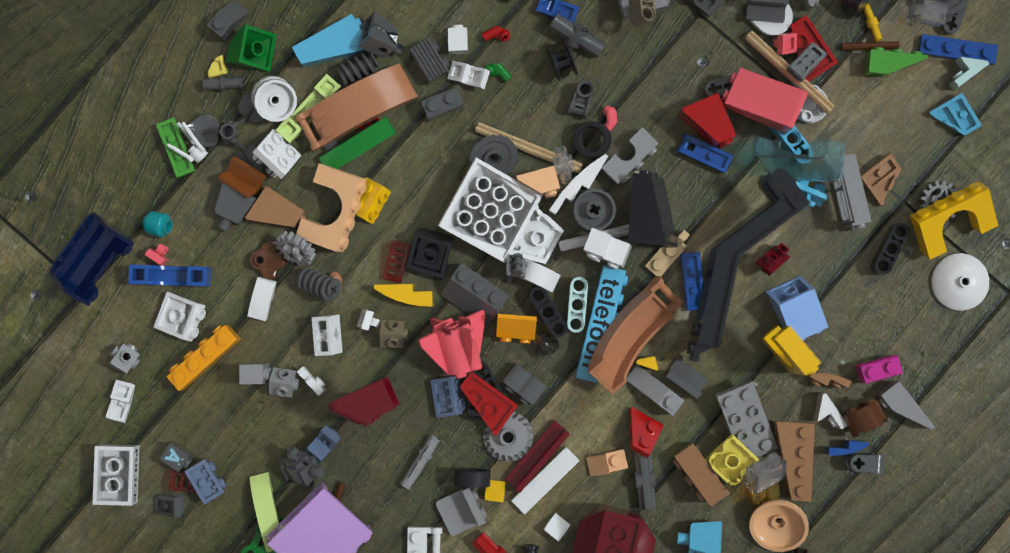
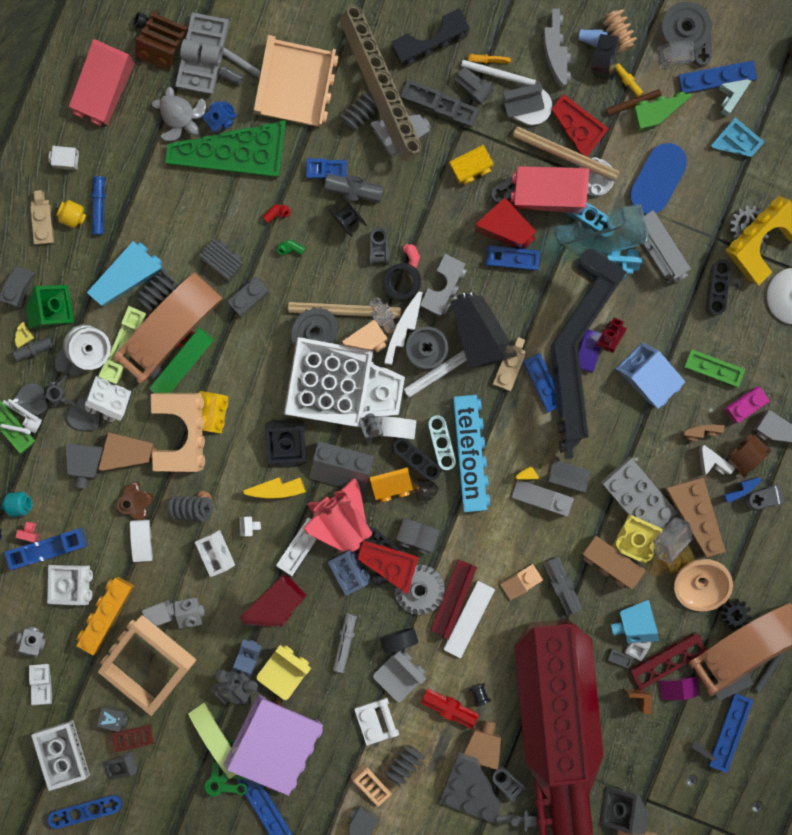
camera: 25 degrees left, 0 degrees up
sand blue bracket [184,459,227,504] -> none
dark orange panel [218,156,266,198] -> none
light grey gear [275,231,316,266] -> none
white plate [297,366,327,396] -> none
dark grey torso [358,11,404,58] -> none
dark tan brick [380,320,408,348] -> none
clear red slope [382,240,411,283] -> none
white slope [447,61,490,89] -> none
white brick [448,25,468,54] -> none
yellow slope [484,480,506,502] -> none
white slope [543,513,570,541] -> none
white brick [583,228,632,269] -> none
nougat windscreen [588,276,683,395] -> none
red wing [628,407,664,458] -> none
yellow arch [761,326,821,376] -> none
coral tile [773,32,797,55] -> none
dark grey plate [787,42,827,82] -> none
medium nougat wing [861,153,901,206] -> none
none -> blue beam [48,794,122,829]
none -> light nougat window [98,615,196,716]
none -> light yellow bracket [256,645,311,700]
none -> white plate [276,517,317,576]
none -> yellow brick [449,145,494,185]
none -> dark purple slope [579,329,602,373]
none -> blue tile [630,143,687,215]
none -> bright green plate [684,349,745,388]

